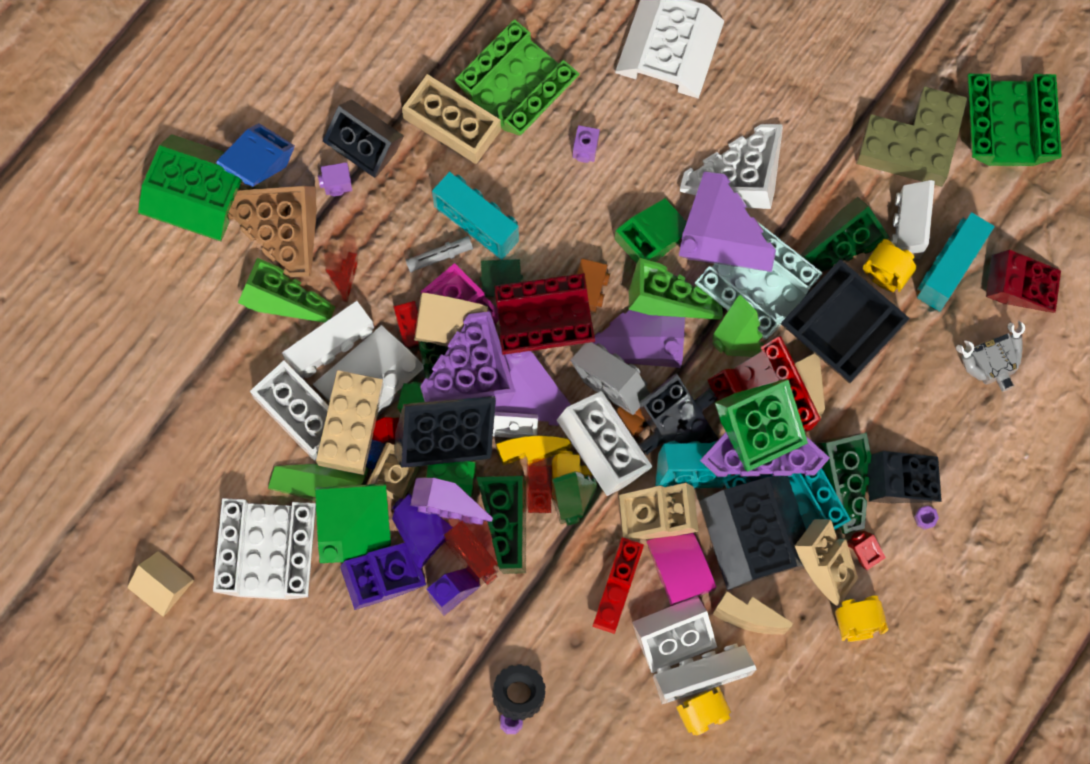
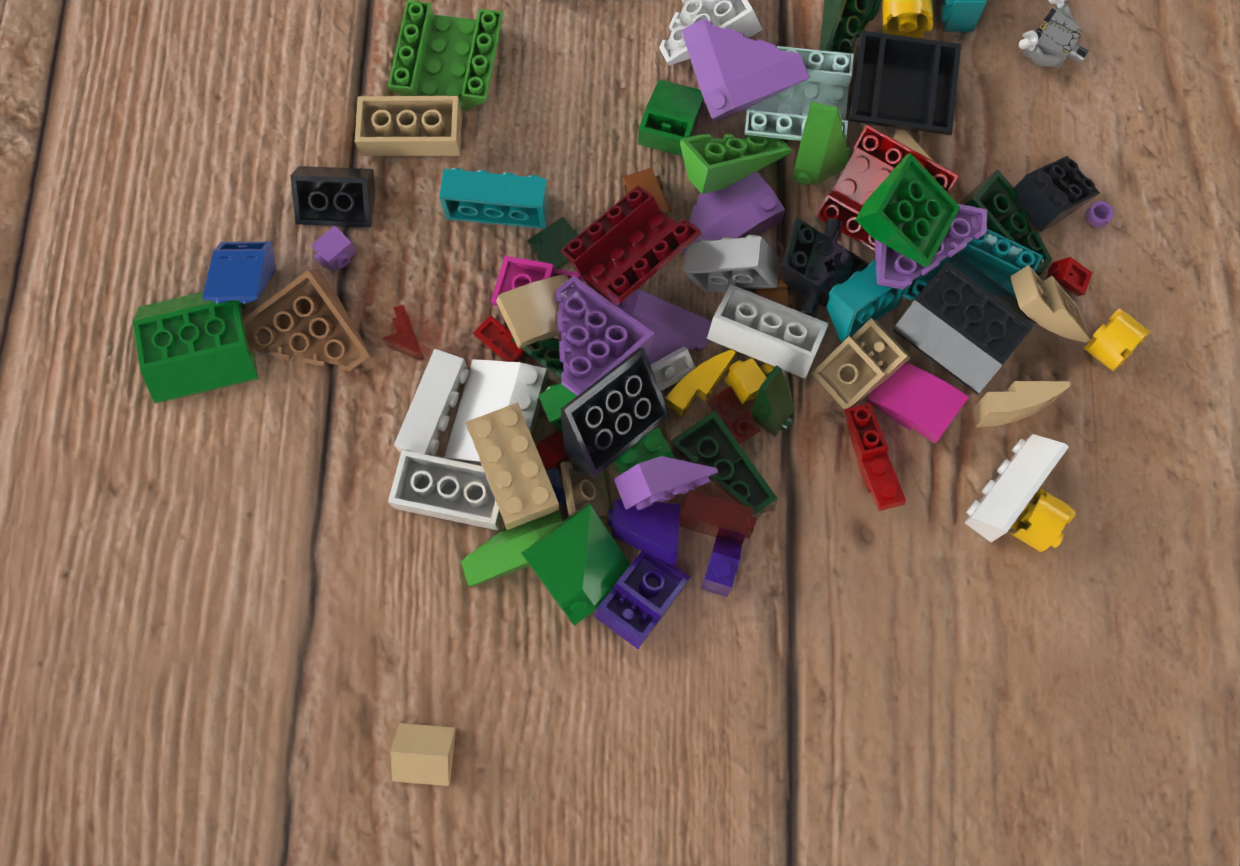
camera: 30 degrees left, 0 degrees up
white slope [213,498,316,600] -> none
bright green wedge [238,258,335,323] -> none
light grey pin [405,236,473,273] -> none
black tyre [492,664,546,721] -> none
medium lavender tile [500,714,523,734] -> none
medium lavender brick [573,125,600,163] -> none
white slope [632,596,717,673] -> none

